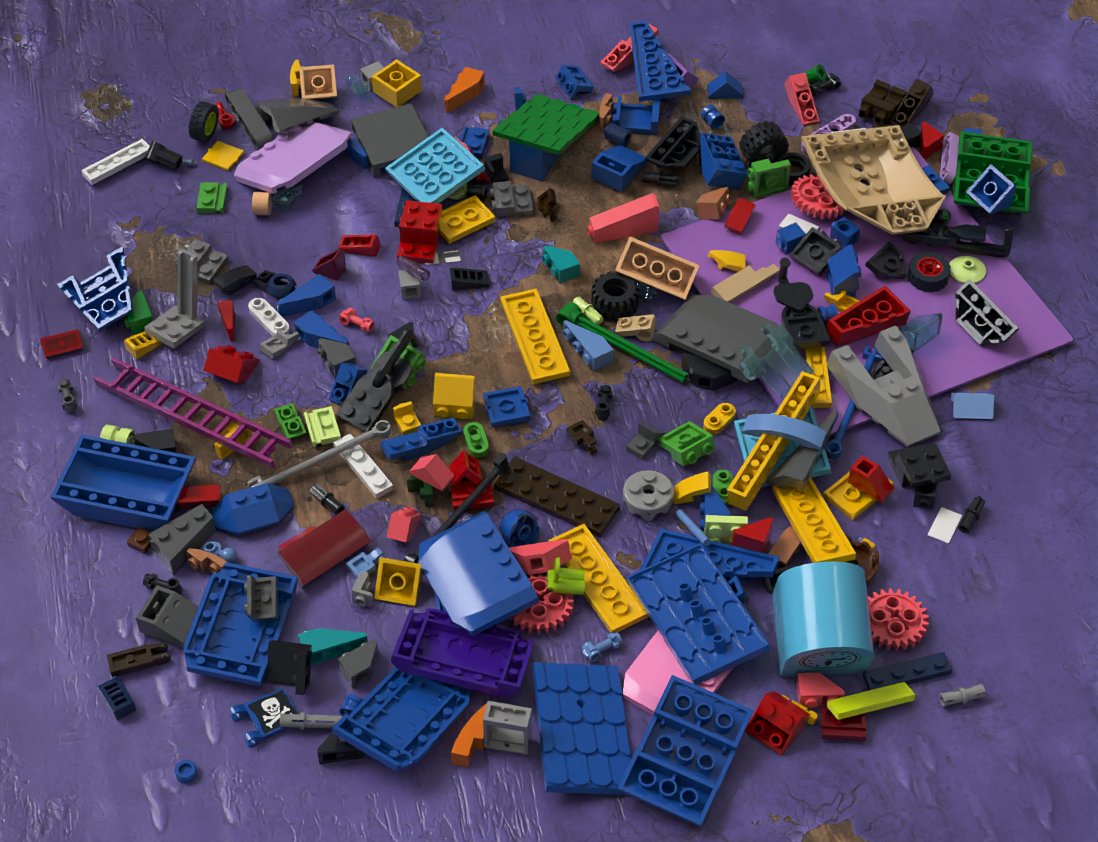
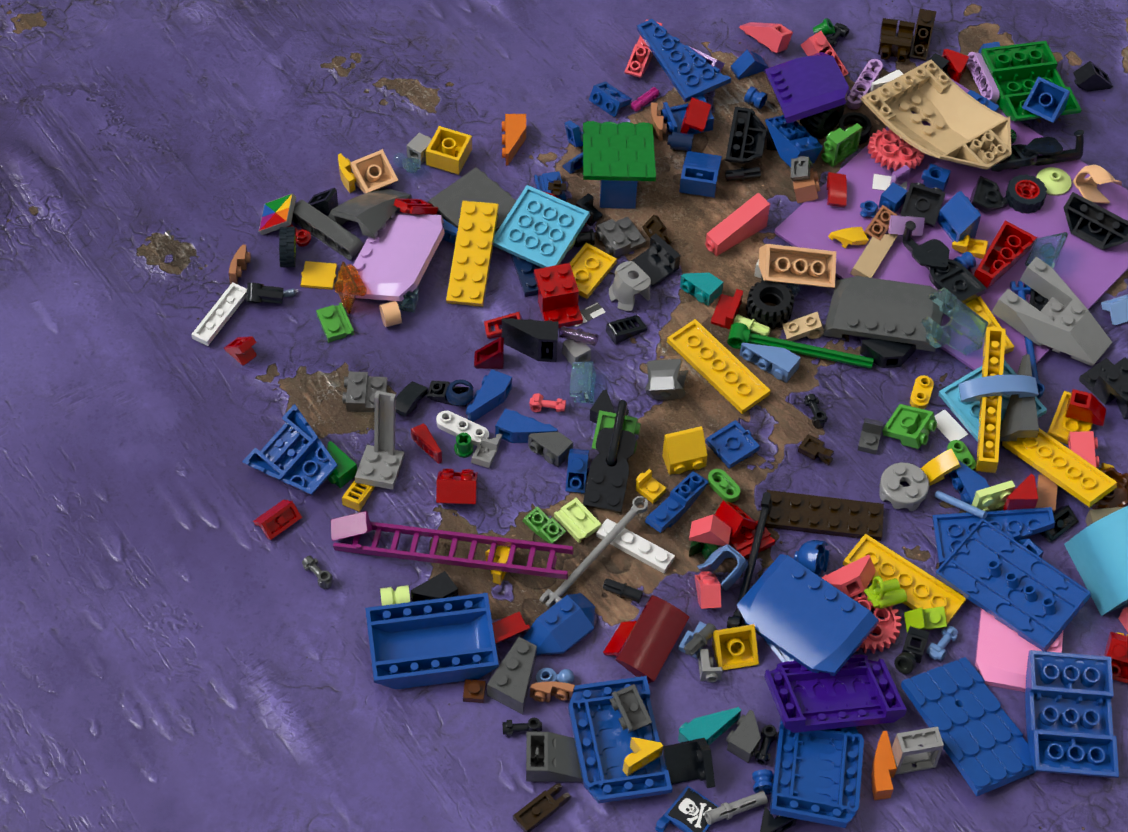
camera: 25 degrees left, 5 degrees up
none -> red slope [224,336,257,365]
none -> nougat slope [228,245,251,285]
none -> tile [258,193,296,235]
none -> black slope [308,188,338,217]
none -> slope [331,511,373,541]
none -> clear orange hinge [334,262,367,314]
none -> red plate [394,198,438,214]
none -> yellow plate [446,201,499,307]
none -> green bush [454,433,474,458]
none -> black slope [502,318,559,362]
none -> dark brown plate [548,180,567,195]
none -> clear light blue hinge [569,361,596,403]
none -> light grey piece [609,261,651,311]
none -> yellow slope [622,737,663,777]
none -> dark pink axle [631,87,659,112]
none -> black bracket [631,233,680,287]
none -> dark grey piece [645,359,689,400]
none -> red panel [680,98,711,133]
none -> dark grey axle [684,623,717,656]
none -> medium blue piece [697,544,748,591]
none -> red panel [711,289,744,329]
none -> coral slope [739,22,793,53]
none -> black bar [754,725,778,765]
none -> dark purple slope [764,52,851,124]
none -> dark grey bracket [791,156,813,181]
none -> blue plate [860,201,878,218]
none -> nougat slope [864,205,897,240]
none -> lavender slope [888,215,925,236]
none -> medium lavender tile [890,165,910,185]
none -> pearl dark grey tile [894,652,916,674]
none -> black window [902,626,930,663]
none -> lime slope [904,606,948,633]
none -> white sticker [935,410,968,442]
none -> coral slope [1068,431,1099,467]
none -> black slope [1073,61,1113,92]
none -> light nougat piece [1073,165,1122,204]

